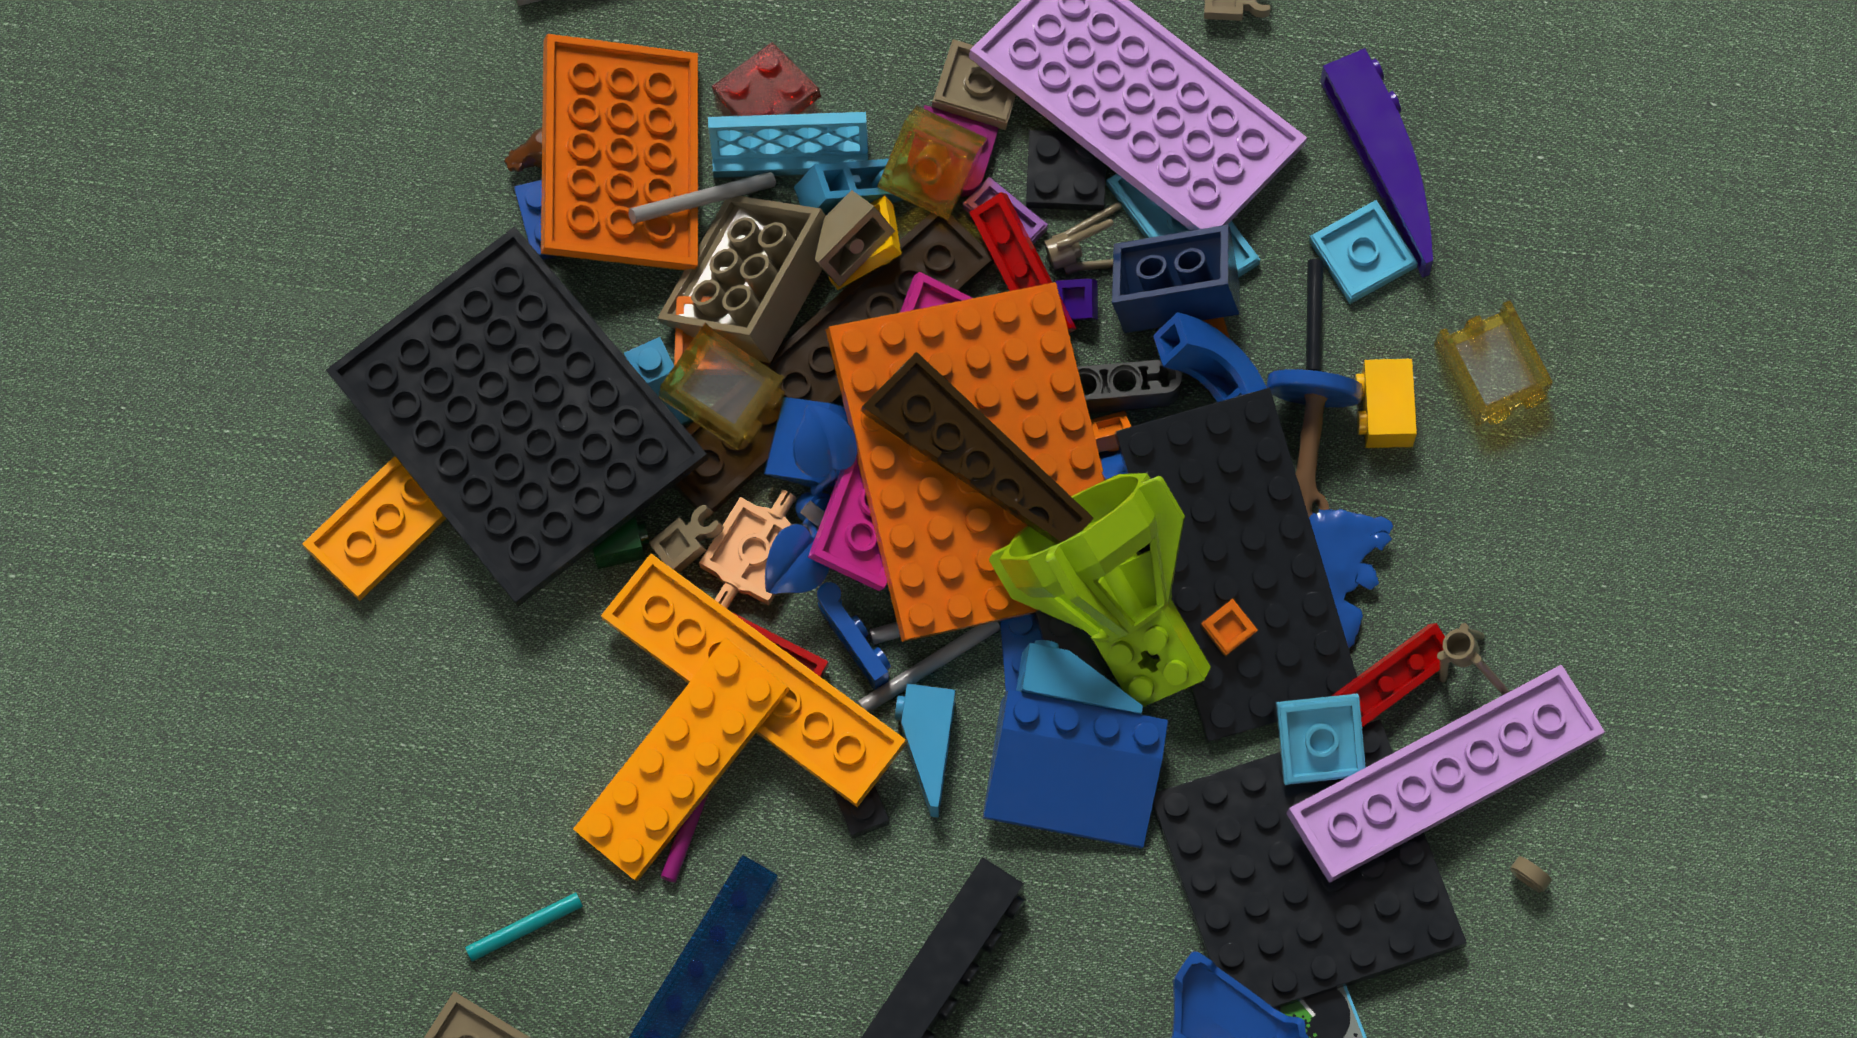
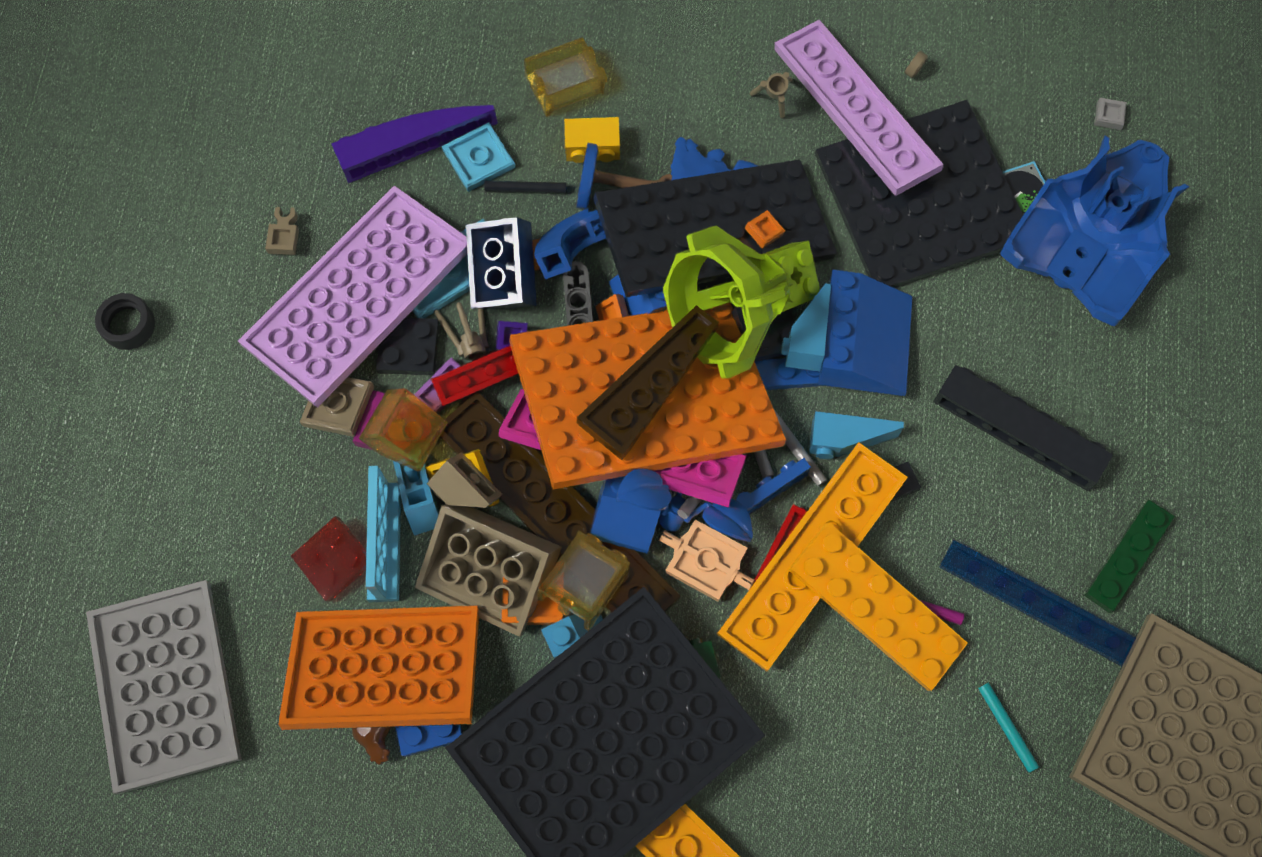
camera: 90 degrees left, 0 degrees up
light grey bar [629,172,776,224] -> none
dark tan plate [649,505,724,573] -> none
medium azure tile [1276,693,1366,785] -> none
red plate [1332,623,1445,727] -> none

